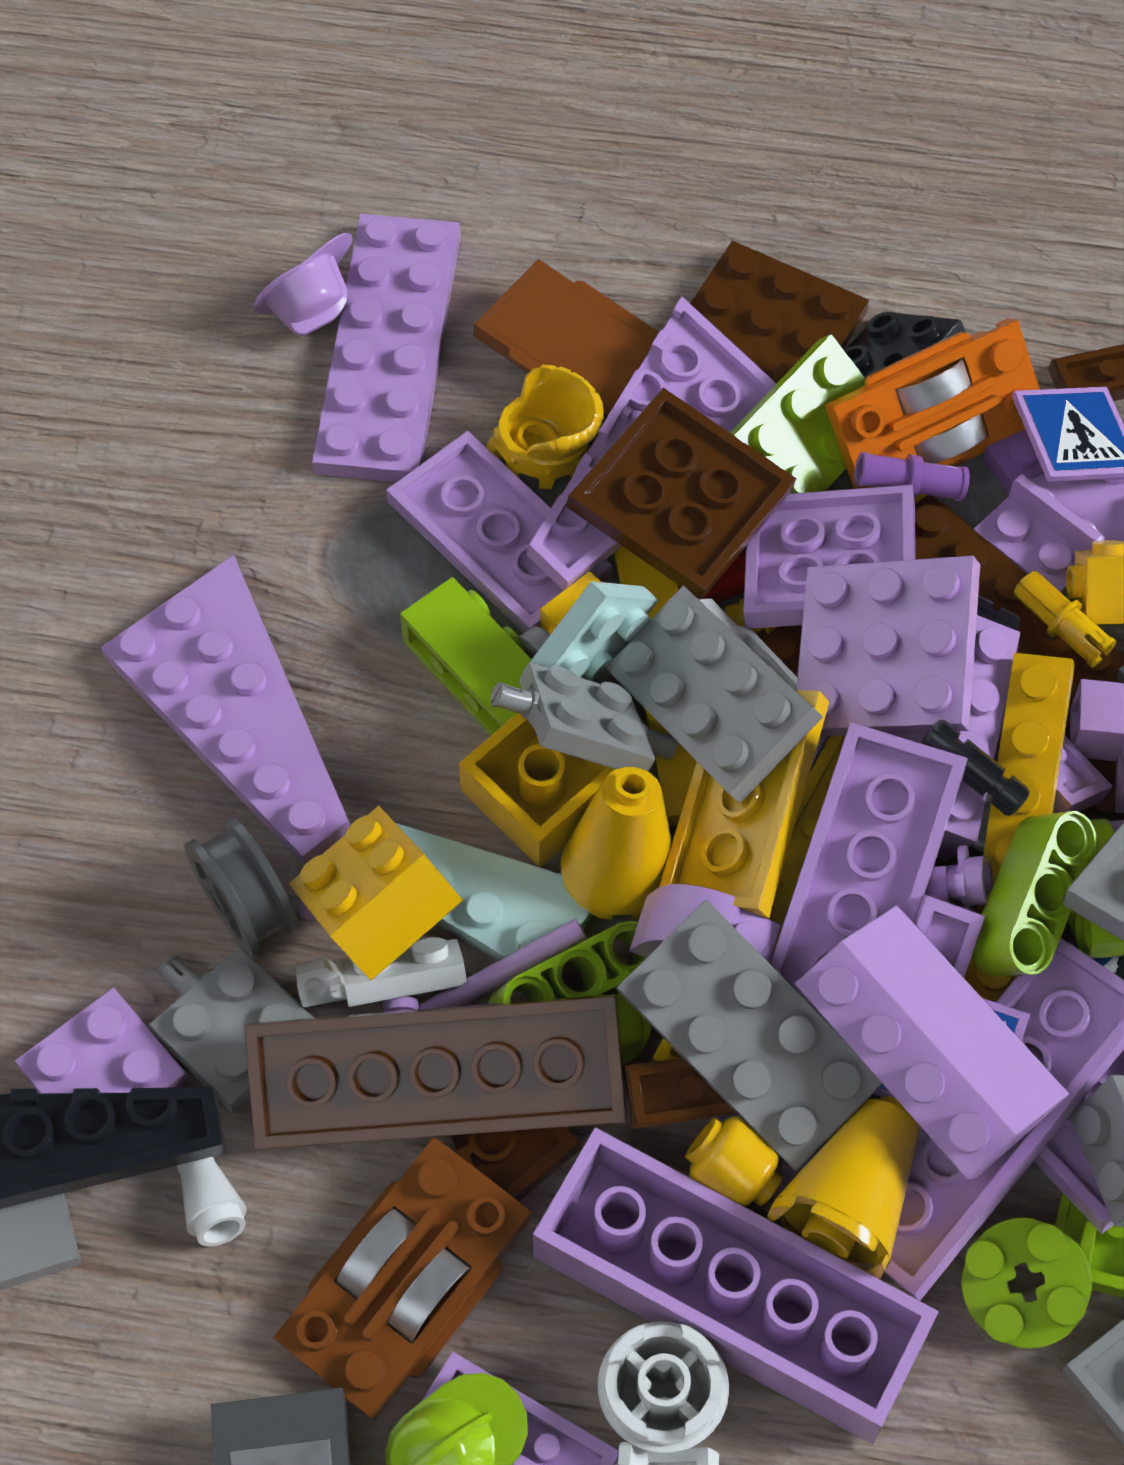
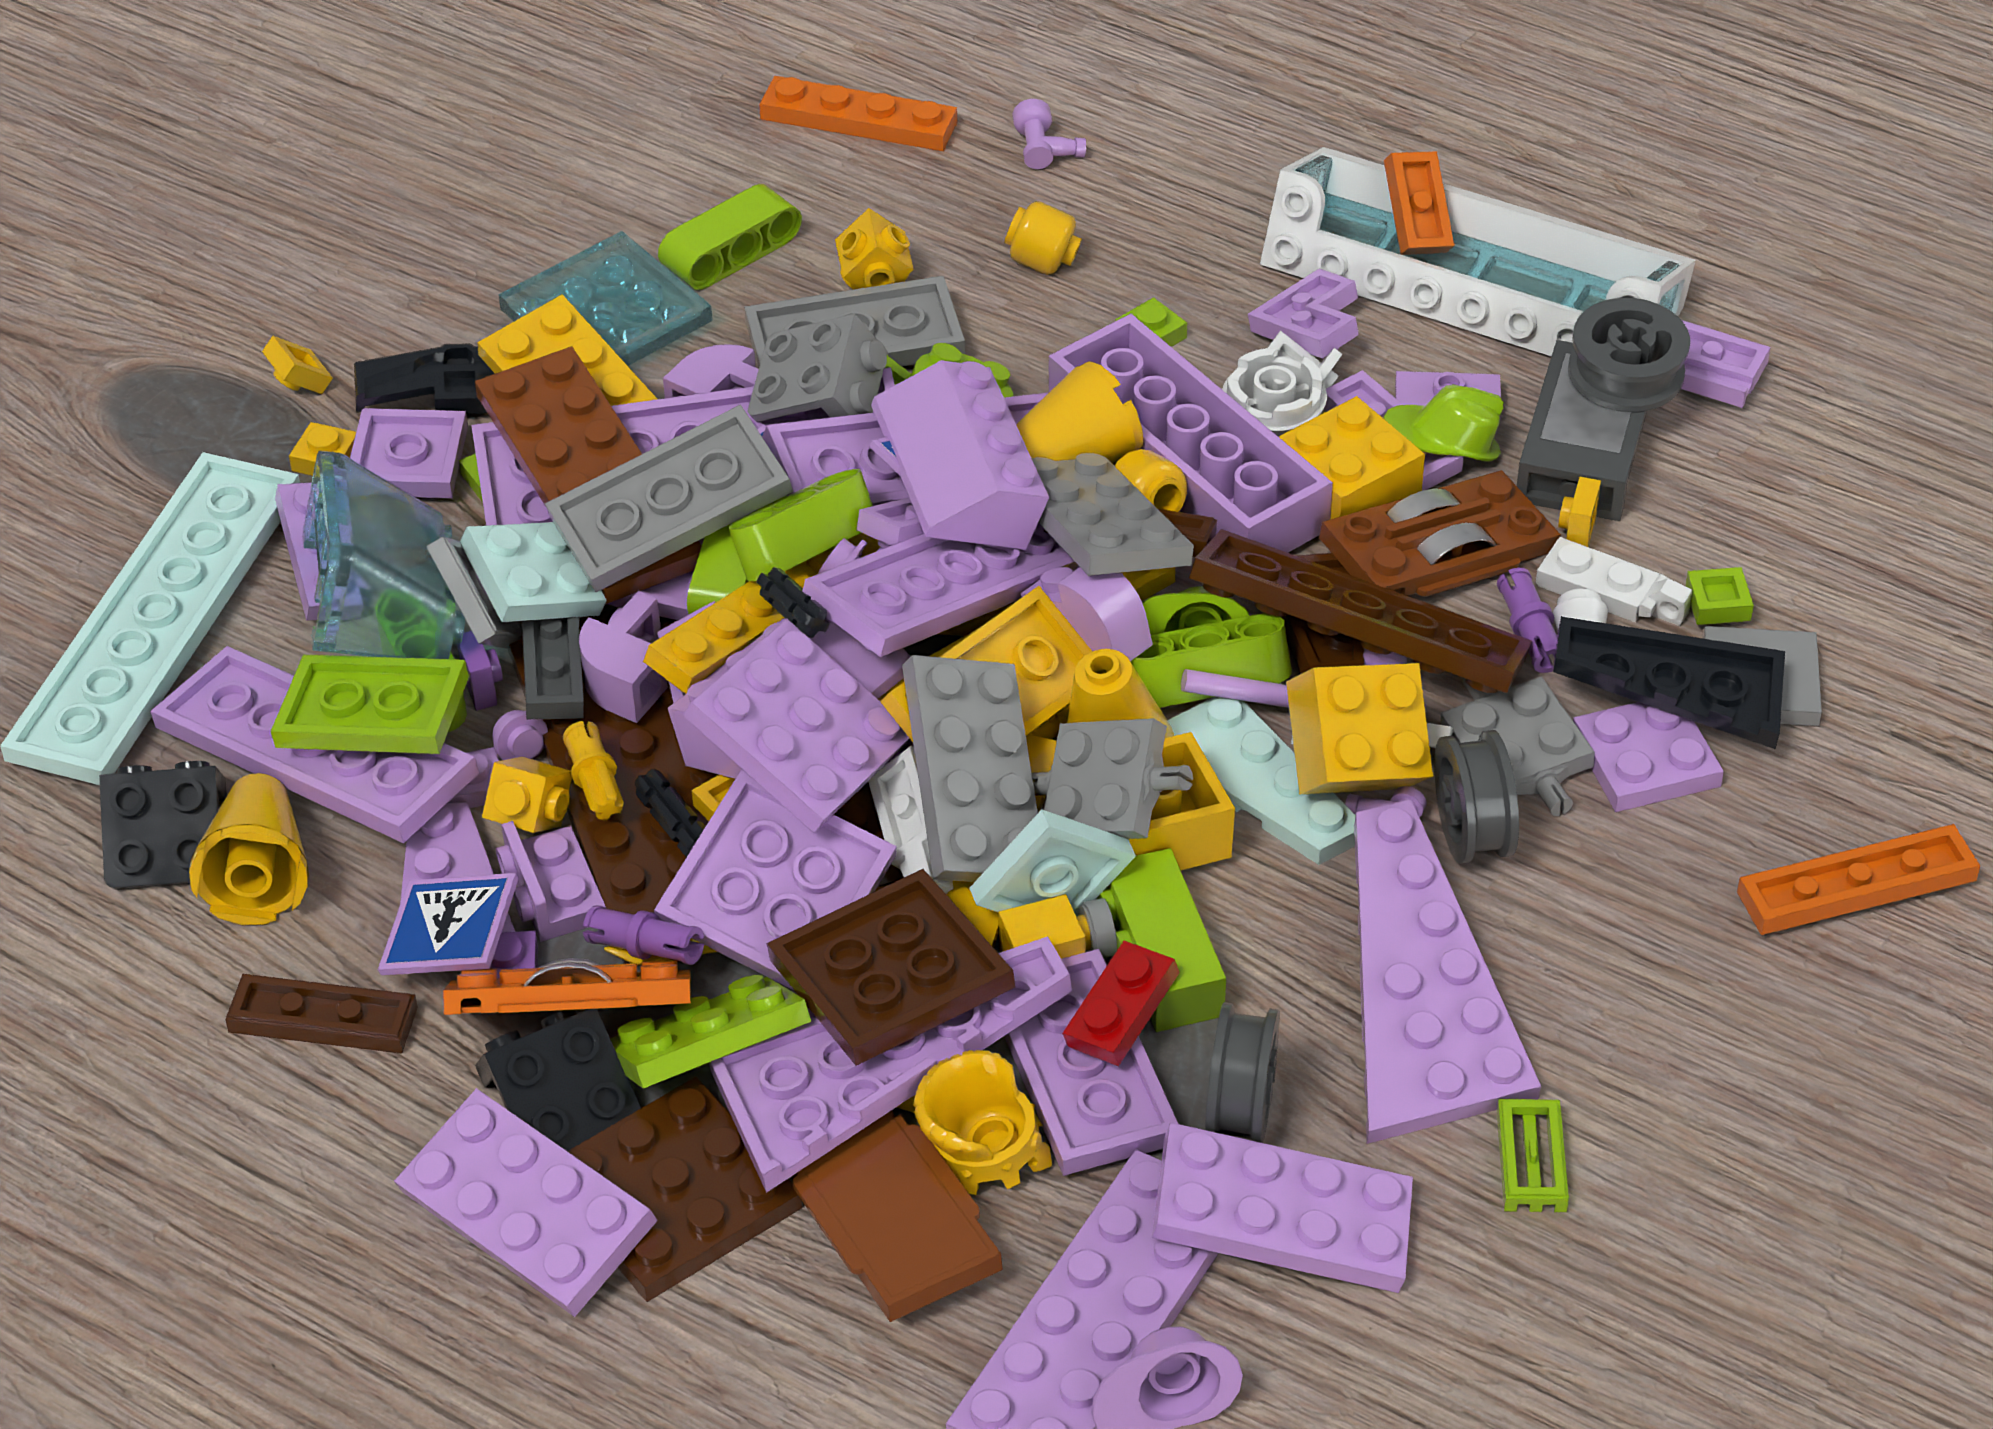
camera: 155 degrees left, 15 degrees down
none -> lavender plate [394,1088,658,1317]
none -> red plate [1062,940,1180,1066]
none -> lavender plate [1152,1122,1413,1293]
none -> dark grey wheel [1205,1002,1280,1143]
none -> yellow brick [1278,396,1425,520]
none -> medium lavender pin [1497,567,1557,673]
none -> lime tile [1497,1099,1569,1212]
none -> white hinge [1536,537,1692,626]
none -> yellow plate [1558,477,1601,547]
none -> lime plate [1685,567,1754,625]

